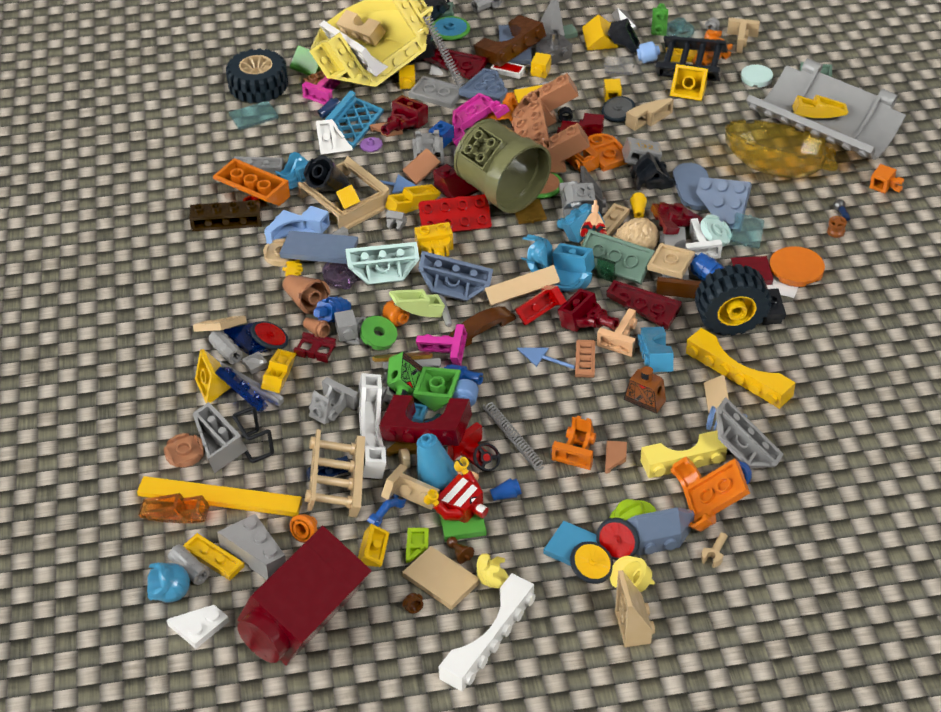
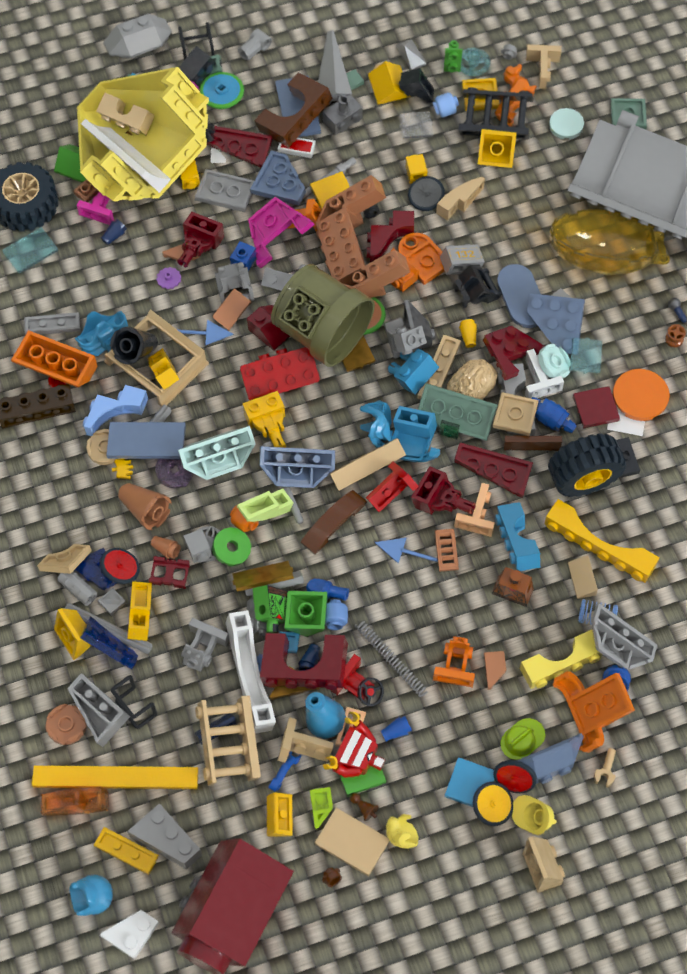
camera: 10 degrees left, 20 degrees up
light grey axle [168,544,209,585] -> none
orange brick [289,514,317,543] -> none
blue piece [314,296,352,323] -> none
white wing [316,119,353,155] -> none
dark azure fence [325,90,384,149] -> none
yellow slope [385,184,441,214] -> none
light grey tile [385,210,407,231] -> none
tan tile [398,448,411,469] -> none
dark pink bracket [416,324,467,366] -> none
light grey piece [423,15,465,88] -> none
white arch [439,573,536,692] -> none
yellow brick [531,52,551,78] -> none
piece [580,200,607,237] -> none
yellow slope [792,94,848,118] -> none

